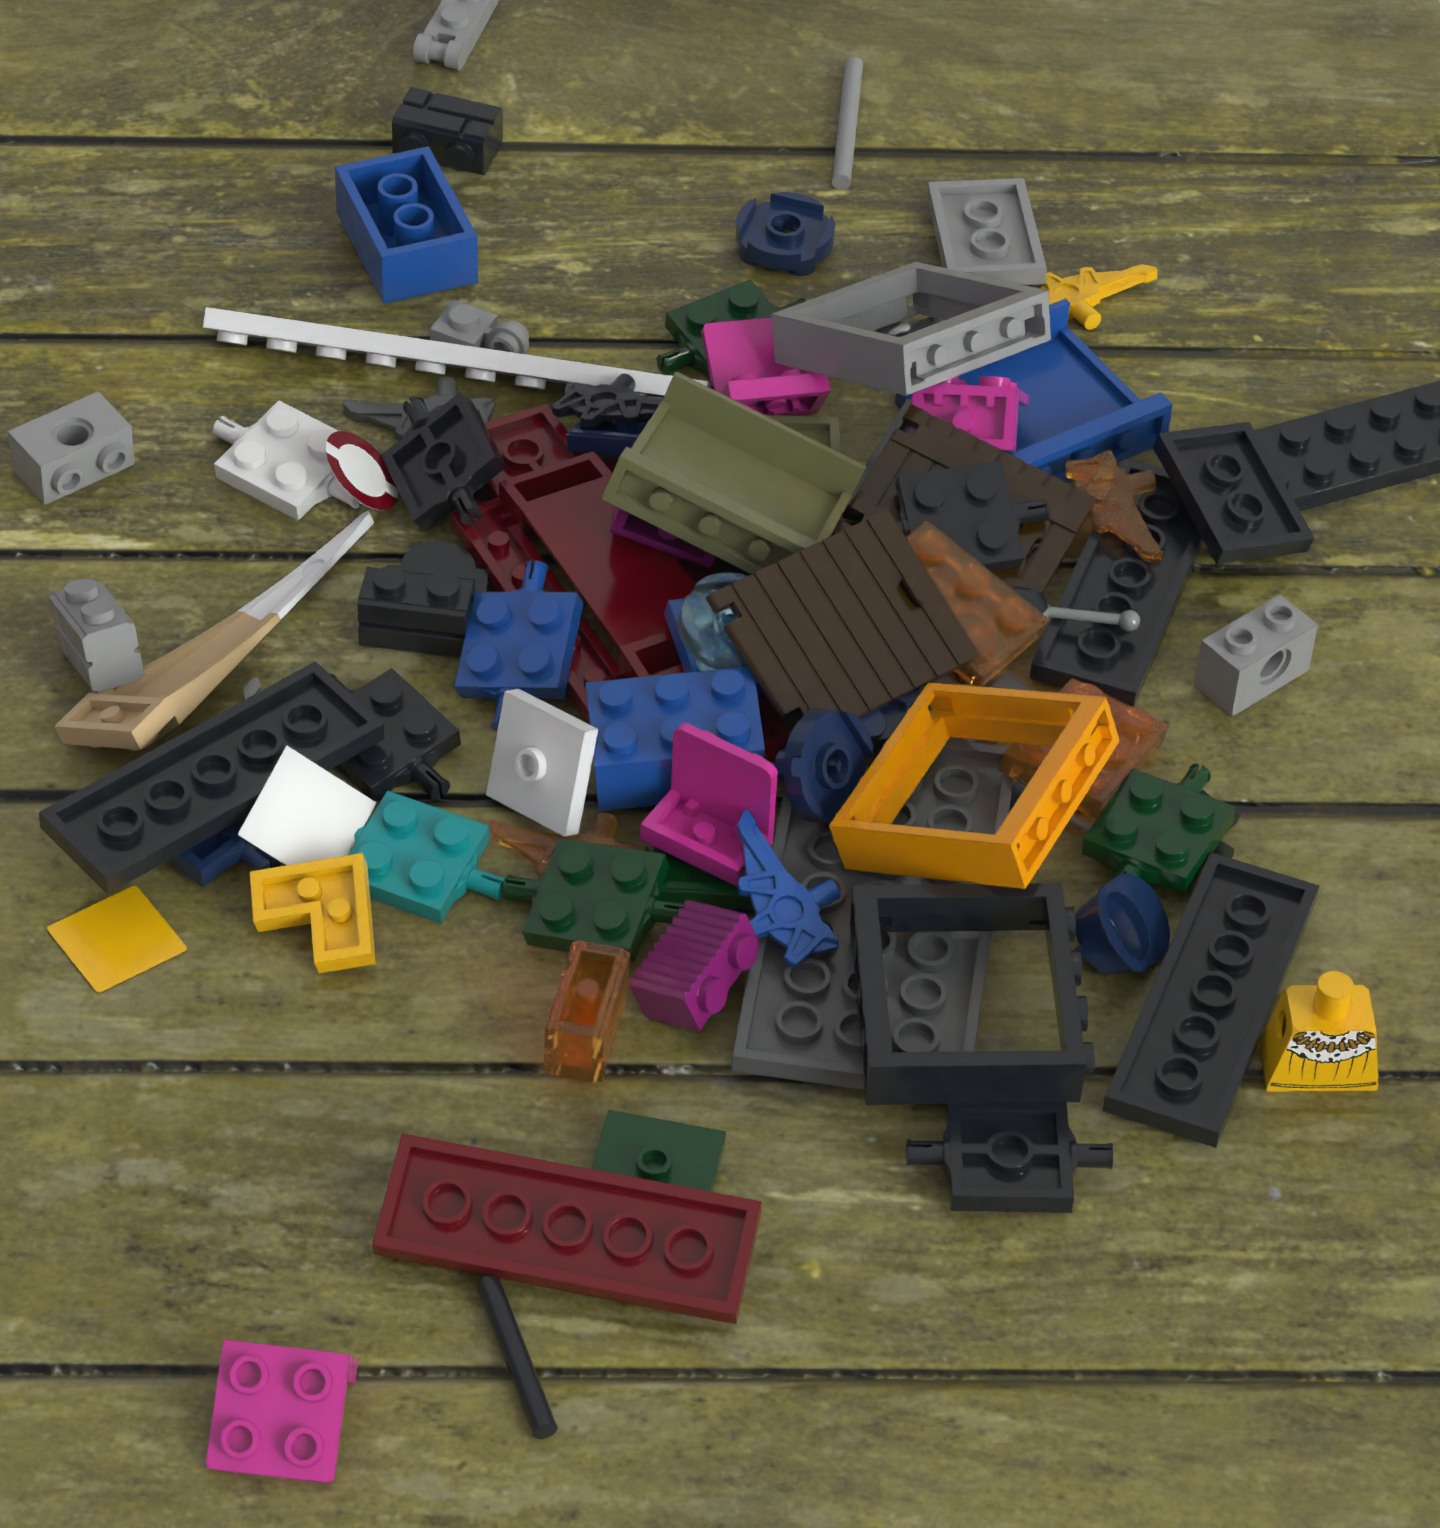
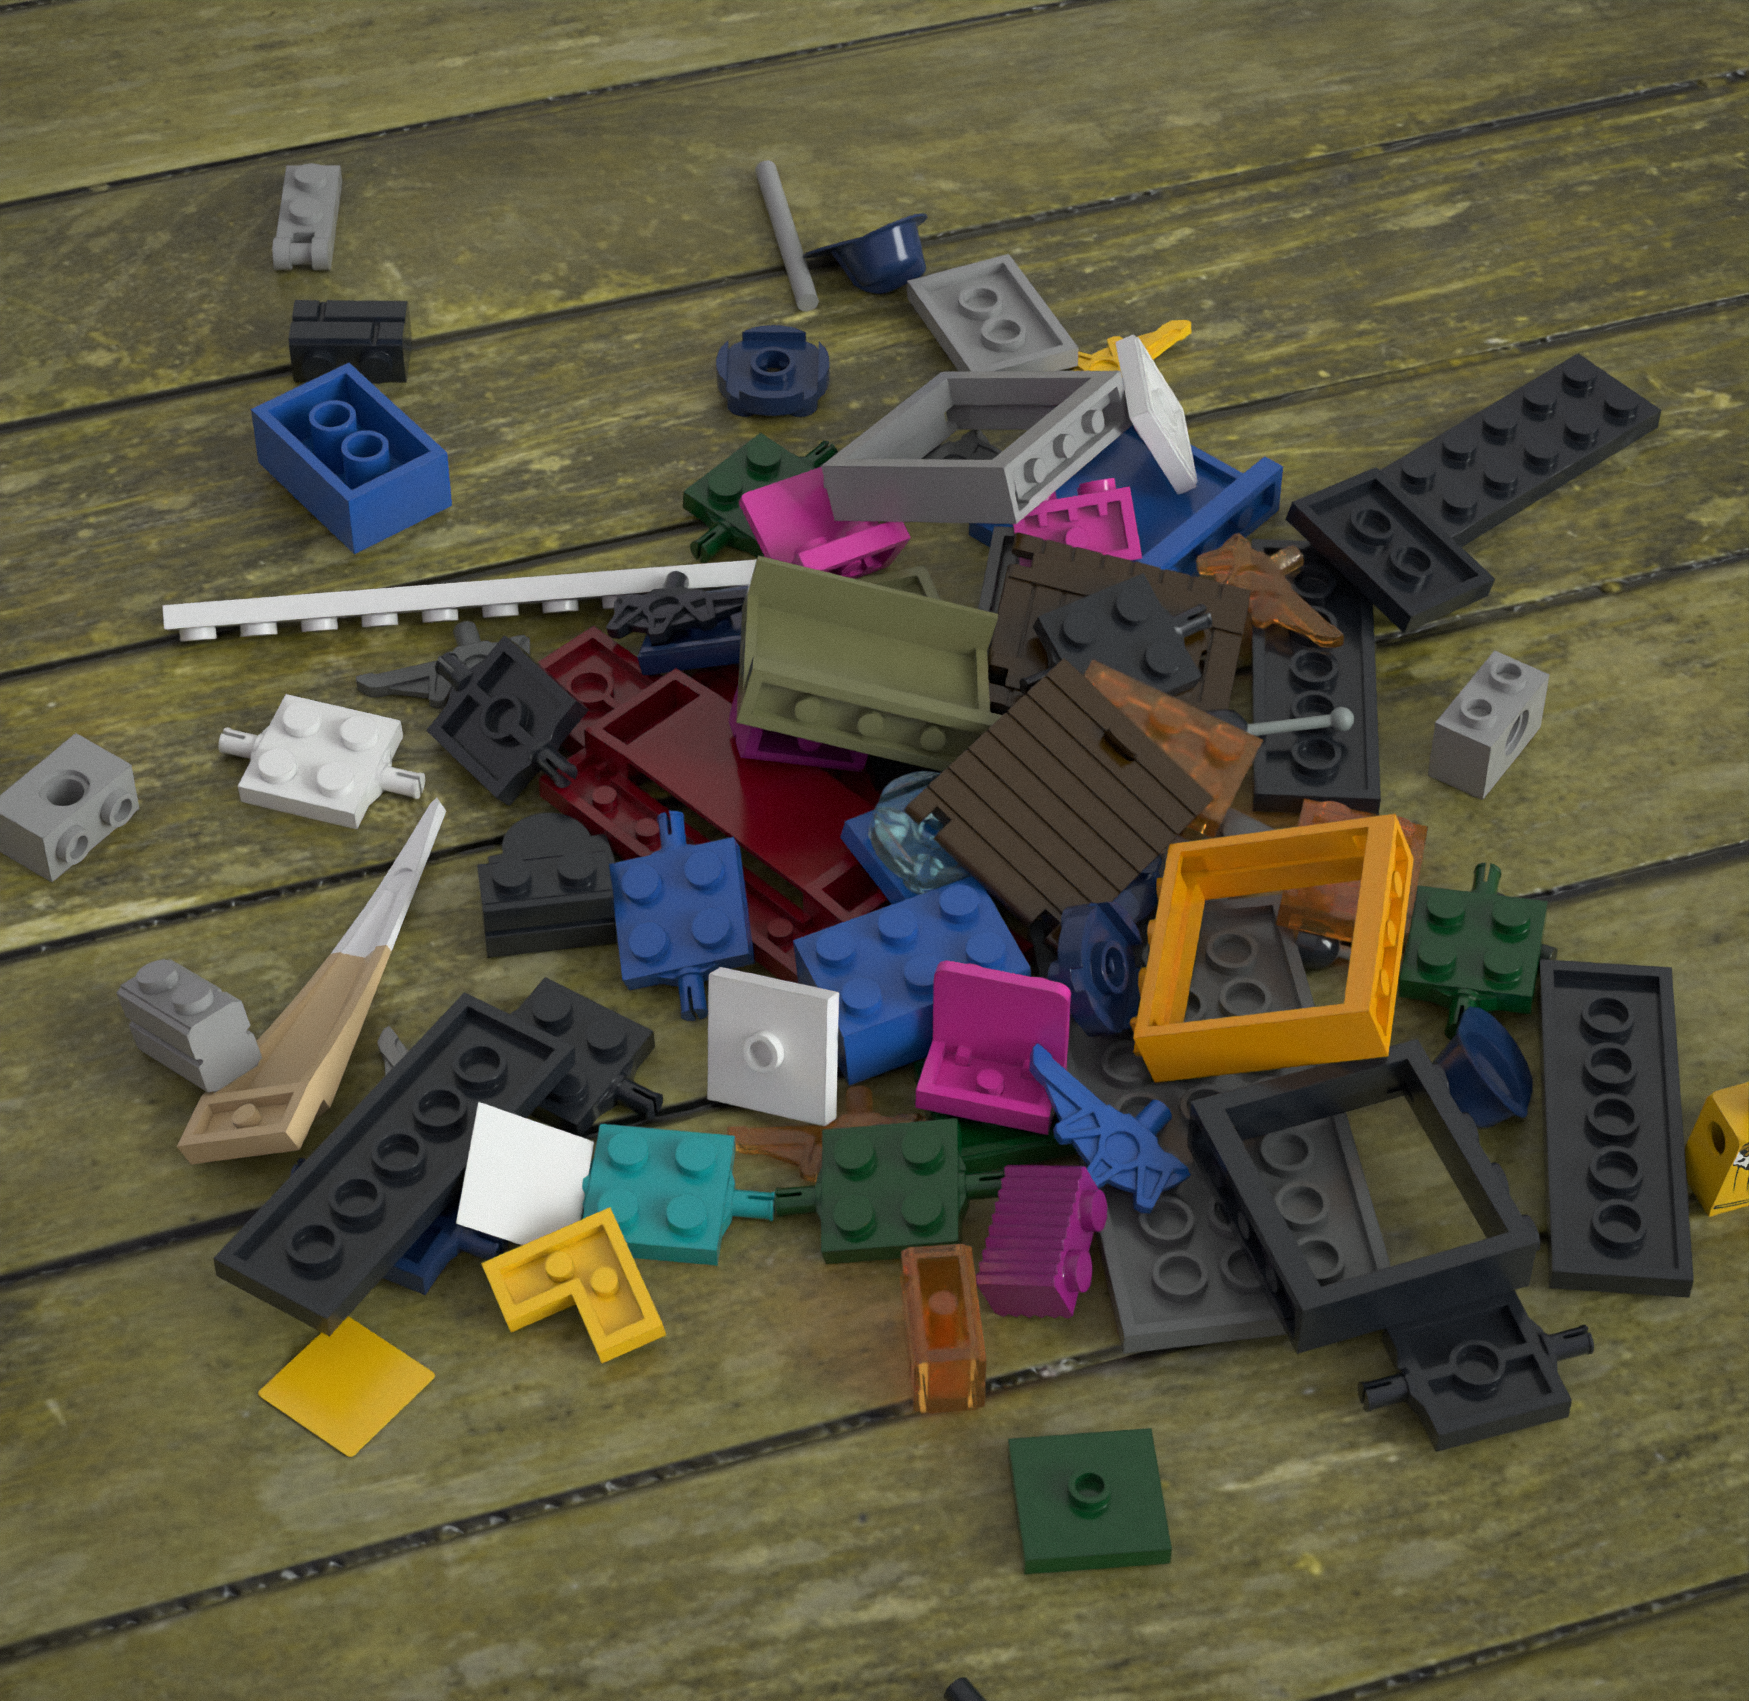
camera: 15 degrees left, 0 degrees up
sticker [325,431,398,510] -> none
dark red plate [372,1133,762,1324] -> none
light grey plate [430,300,529,354] -> none
none -> dark blue piece [802,213,928,294]
none -> white plate [1116,334,1198,495]

